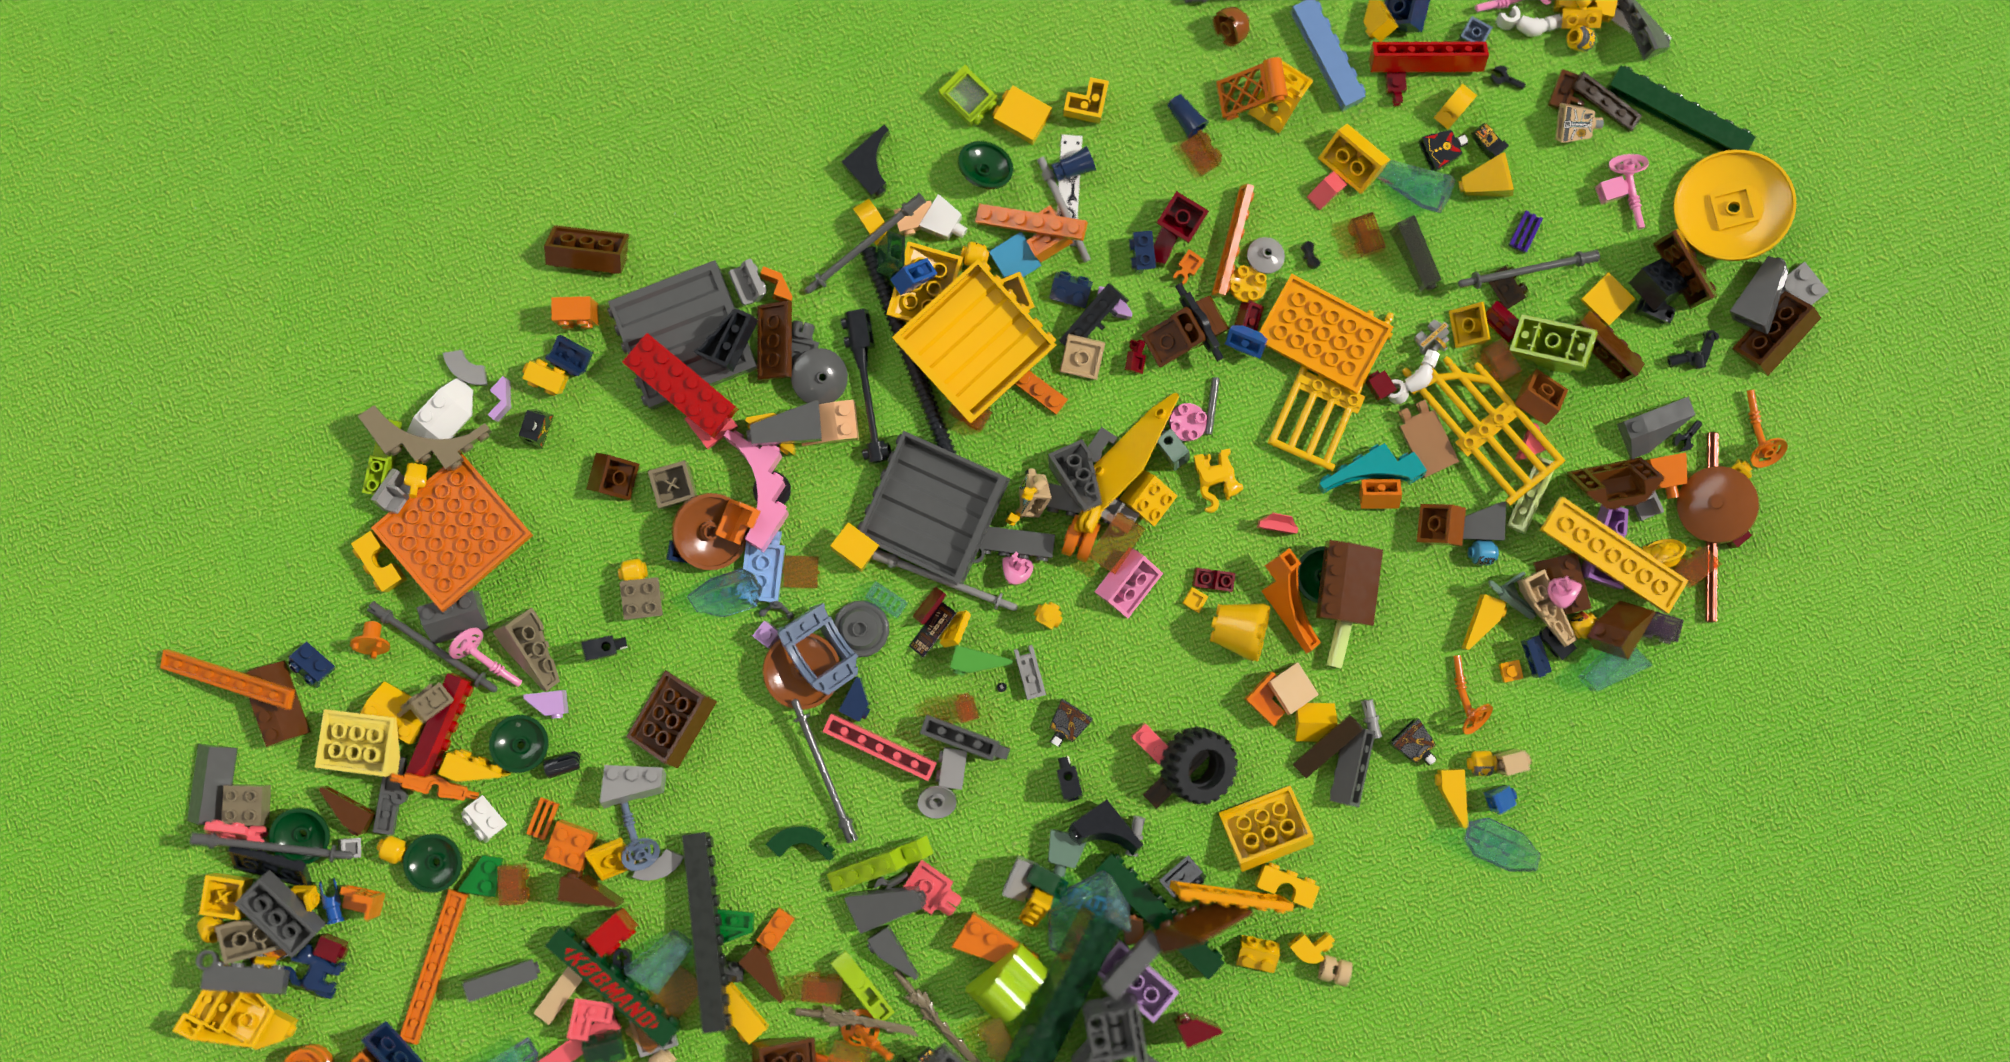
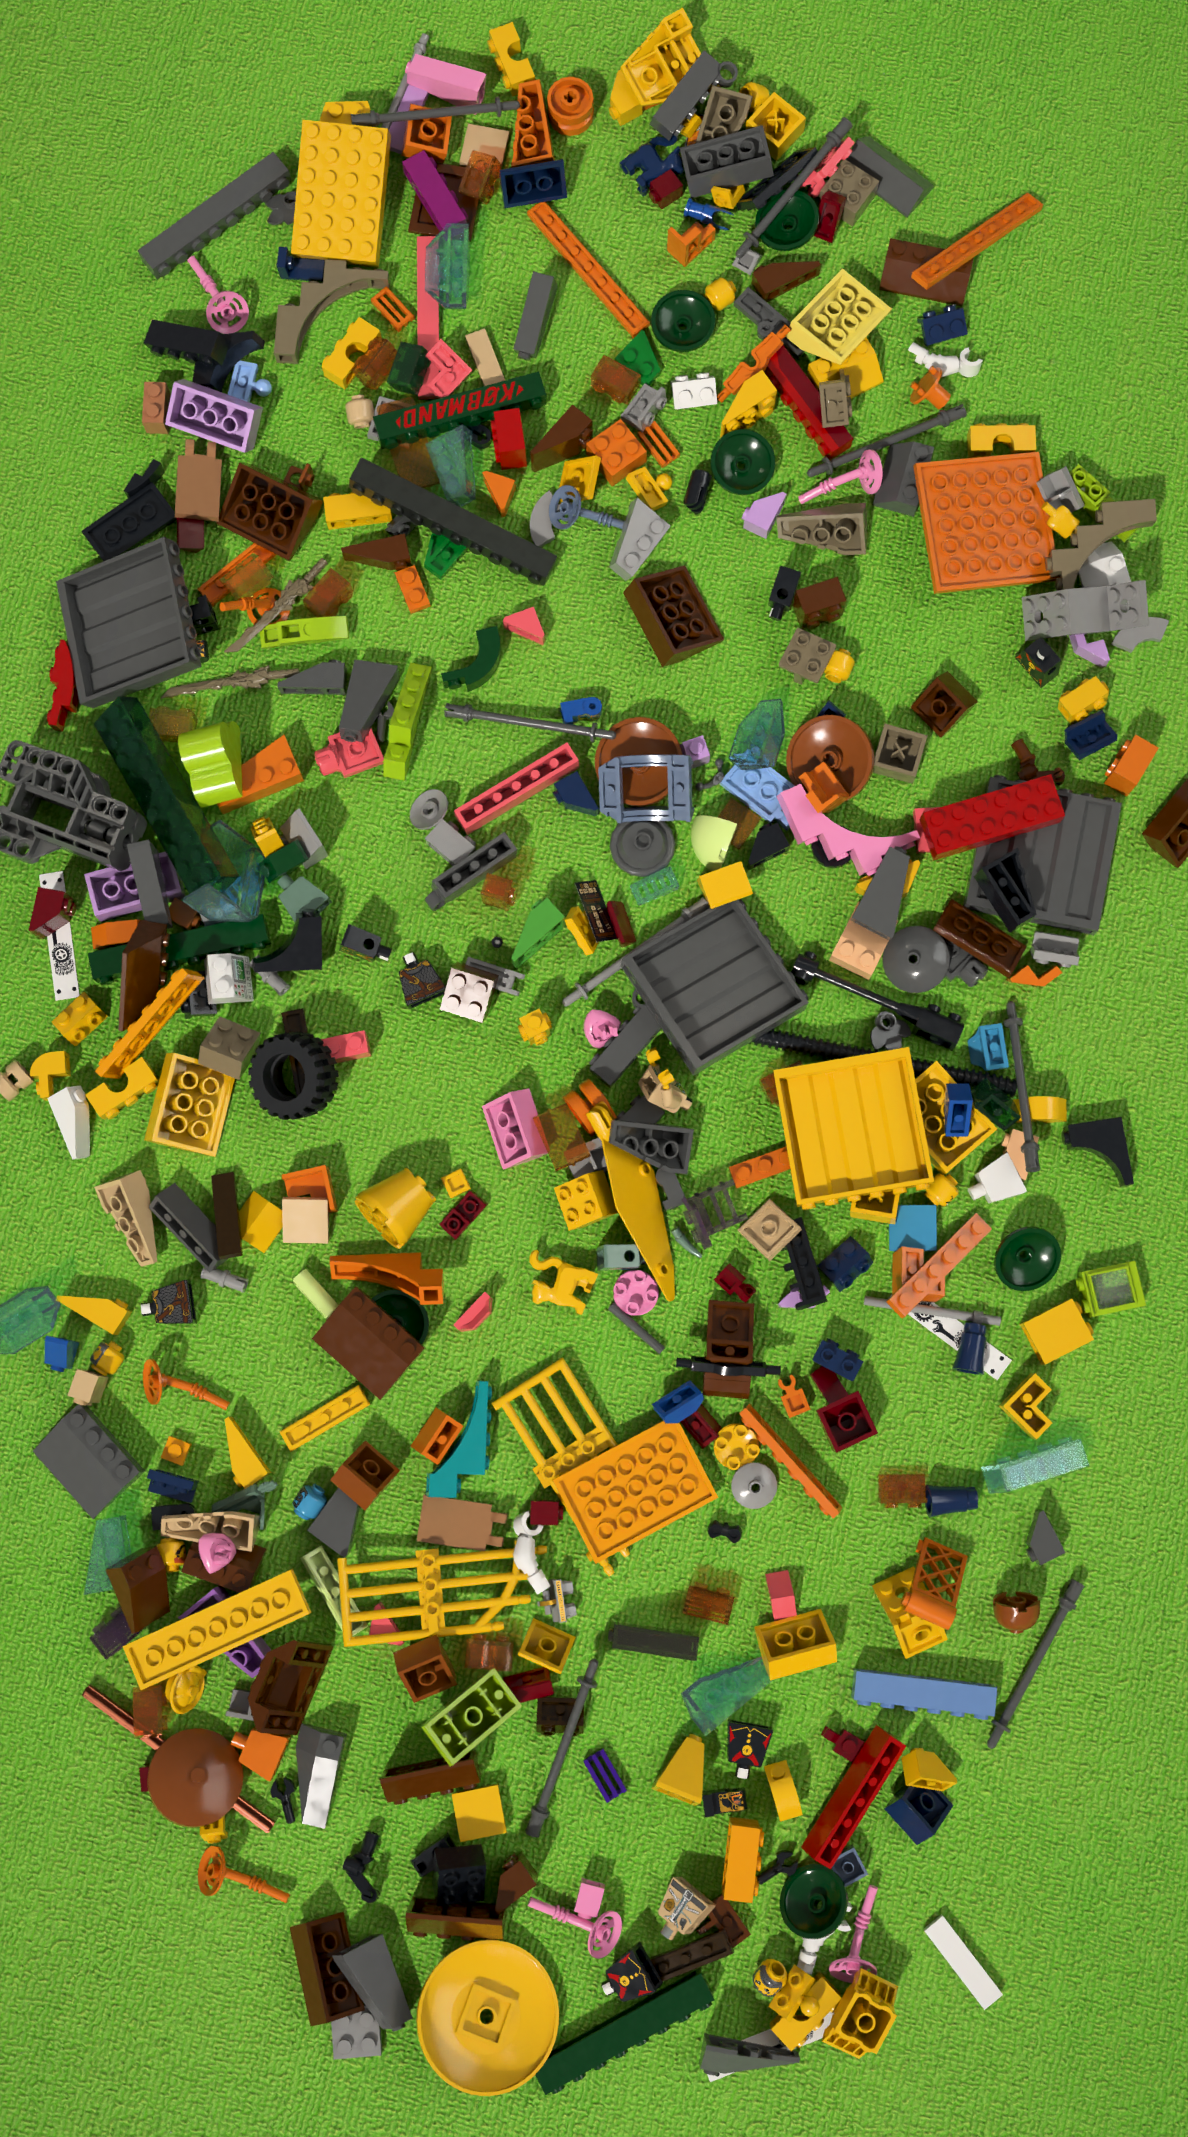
camera: 125 degrees right, 5 degrees down
none -> dark grey slope [33,1404,145,1519]
none -> white sticker [39,871,80,1001]
none -> white slope [47,1086,90,1160]
none -> orange slope [91,919,140,950]
none -> tan wedge [94,1170,157,1267]
none -> dark tan brick [198,1016,261,1080]
none -> white slope [204,953,254,1004]
none -> yellow tile [280,1385,371,1452]
none -> brick [440,962,499,1023]
none -> orange slope [482,471,516,518]
none -> reddish brown slope [495,1851,538,1914]
none -> coral slope [503,607,545,645]
none -> blue leg [560,697,602,725]
none -> black torso [602,1941,663,2002]
none -> light grey bracket [621,384,667,432]
none -> yellow plate [626,467,672,511]
none -> sand green helmet [671,1226,702,1258]
none -> plate [681,1179,748,1250]
none -> yellowish green brick [691,815,737,871]
none -> light orange brick [721,1817,764,1903]
none -> black slope [747,823,790,870]
none -> dark green dish [780,1864,848,1939]
none -> reddish brown brick [793,577,847,629]
none -> dark red slope [814,191,846,243]
none -> dark grey plate [870,1011,911,1051]
none -> white piece [908,342,983,377]
none -> dark azure slope [967,1023,1009,1071]
none -> clear light blue wedge [981,1436,1089,1494]
none -> reddish brown pin [1011,739,1065,785]
none -> light grey bracket [1022,580,1149,641]
none -> dark grey slope [1026,1509,1066,1565]

